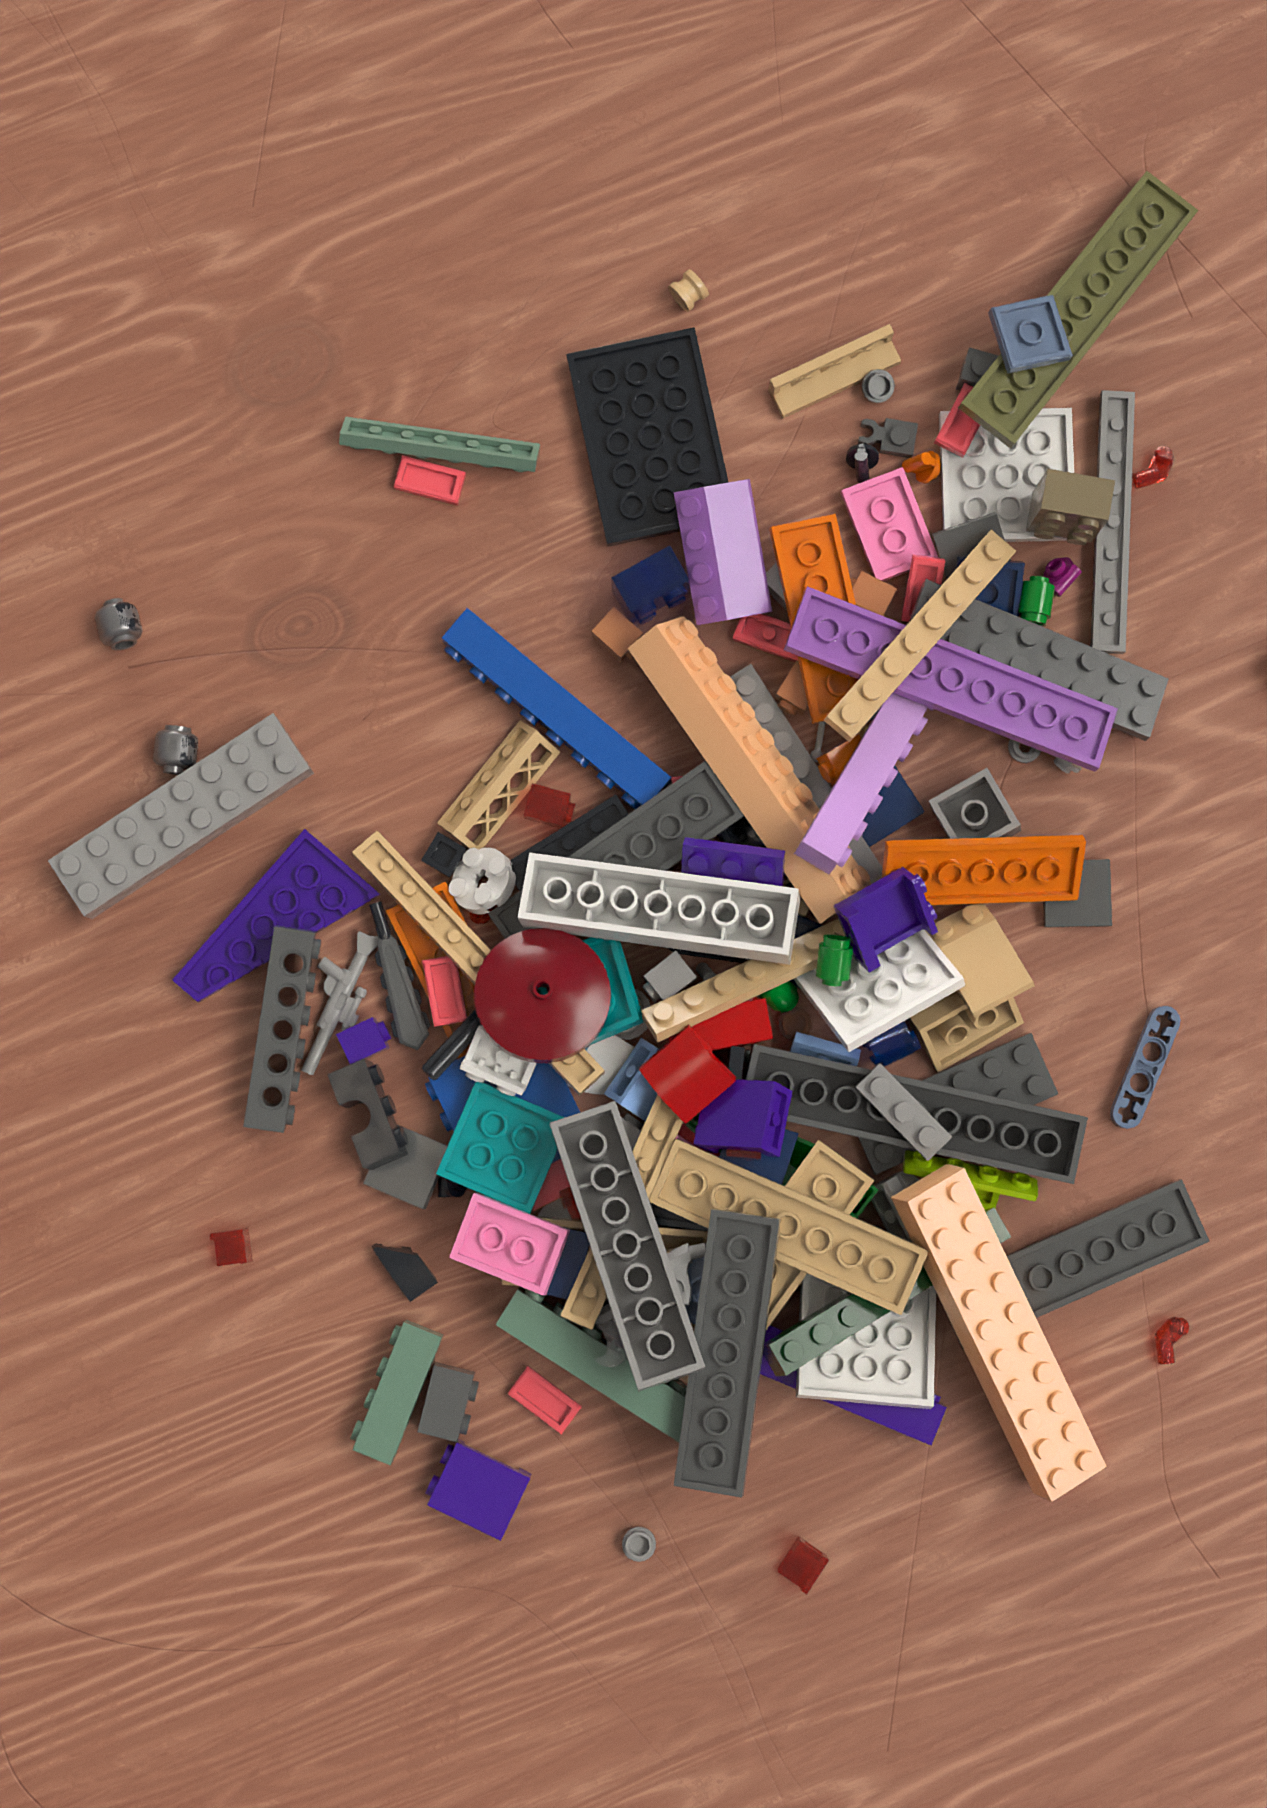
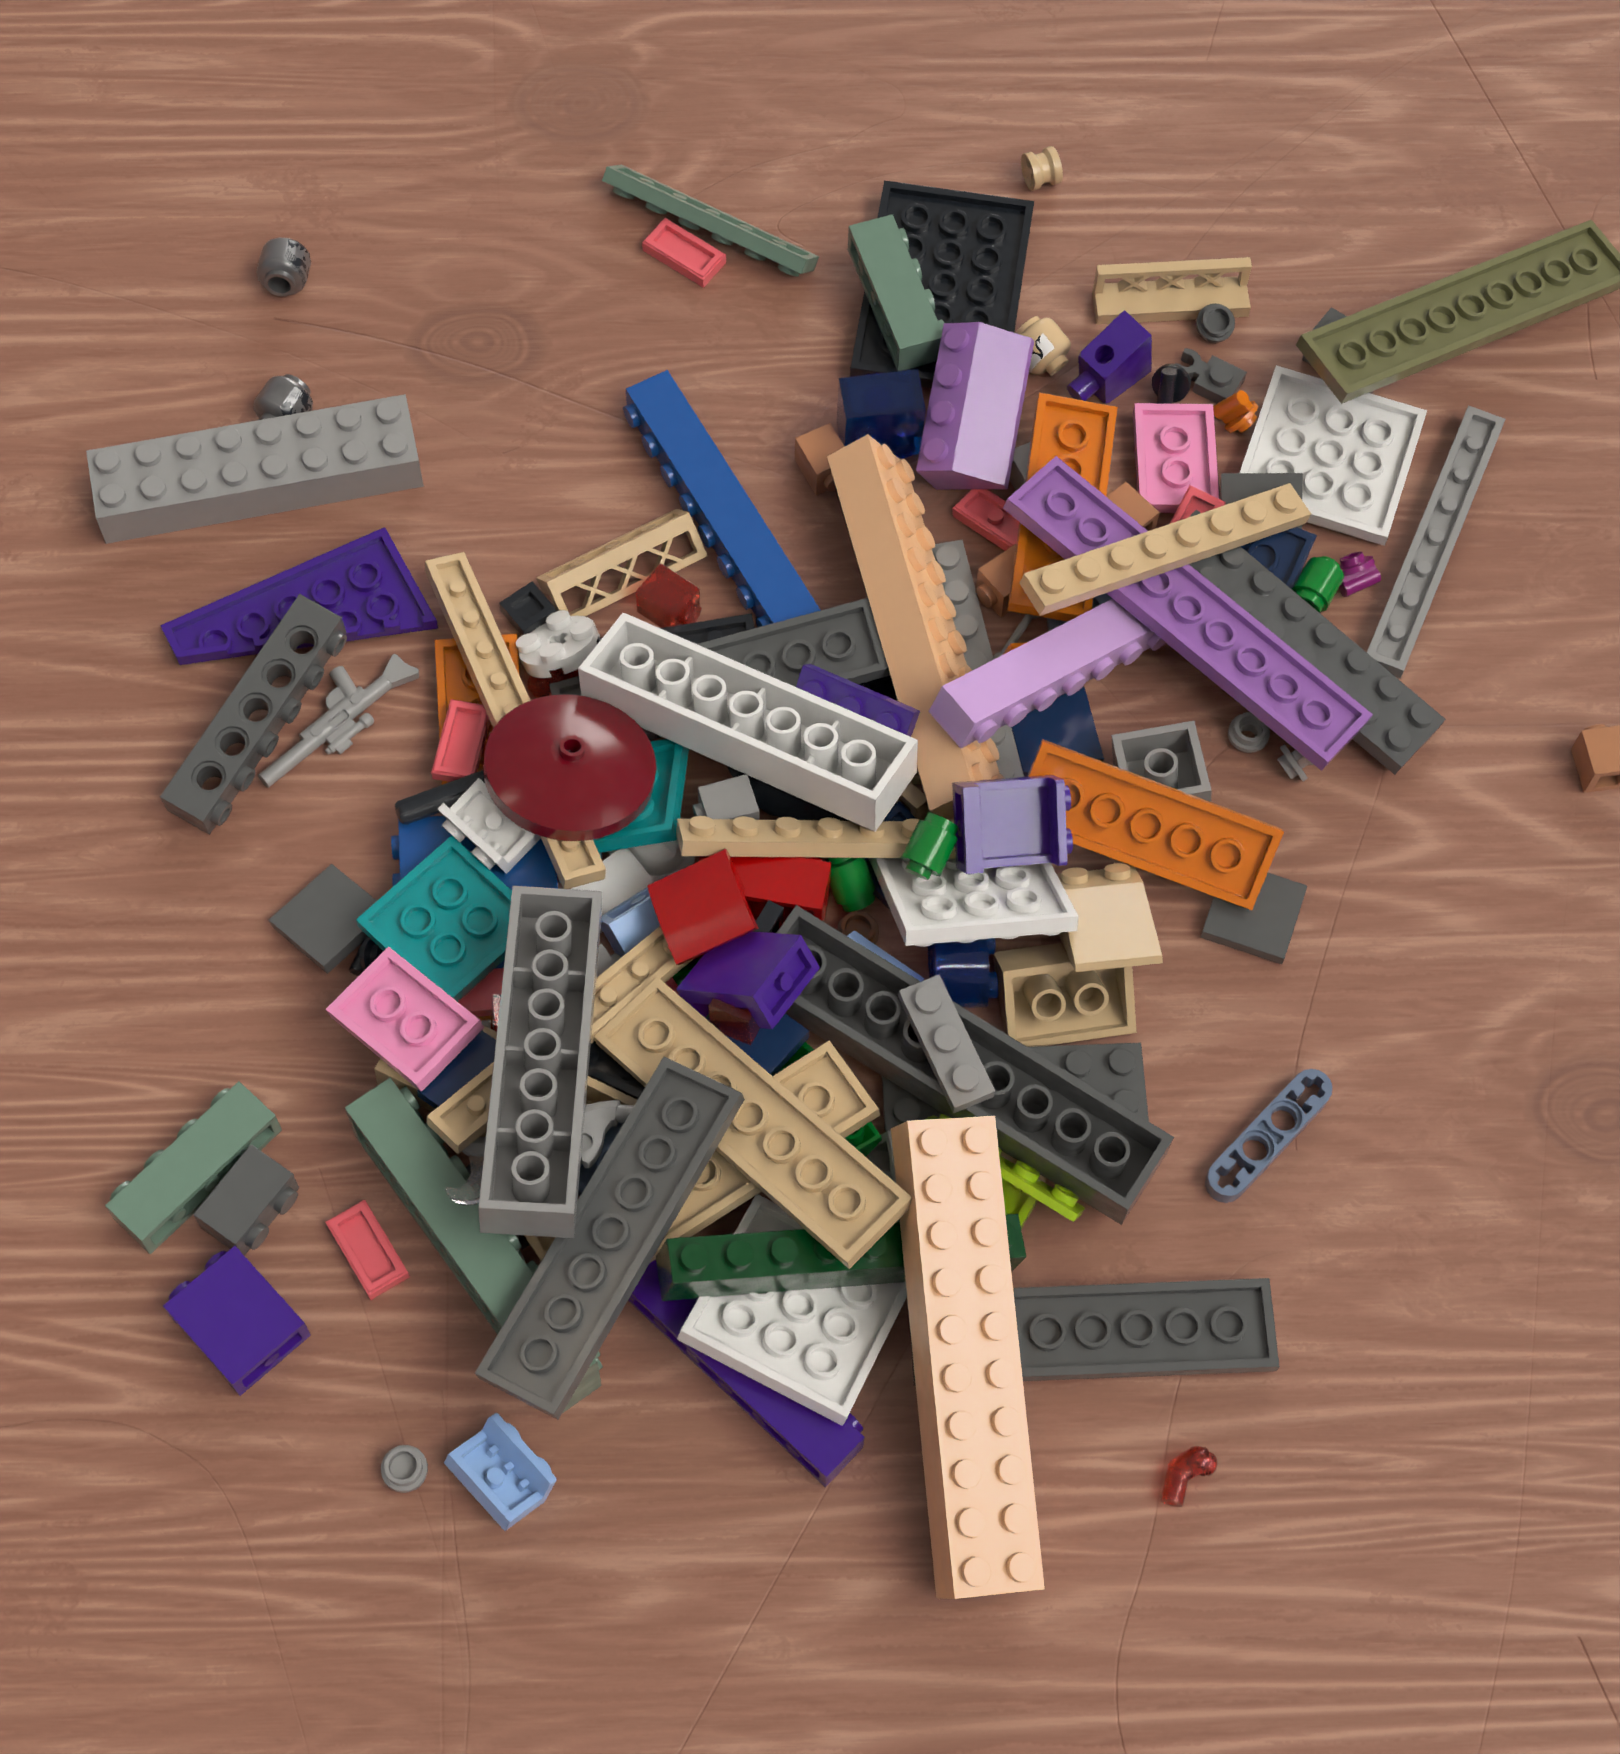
camera: 20 degrees right, 20 degrees down
clear red panel [210,1228,253,1266] -> none
black arch [327,1059,409,1170] -> none
dark purple brick [336,1017,392,1064] -> none
dark grey sword [369,901,431,1050] -> none
black slope [372,1243,438,1302] -> none
clear red panel [777,1536,829,1595] -> none
coral tile [934,383,980,458] -> none
sand blue tile [988,295,1073,374] -> none
dark tan brick [1026,469,1115,545] -> none
clear red arm [1132,446,1174,489] -> none
none -> light blue bracket [444,1413,556,1531]
none -> sand green brick [847,214,944,372]
none -> tan head [1015,316,1071,376]
none -> dark purple torso [1067,310,1152,404]

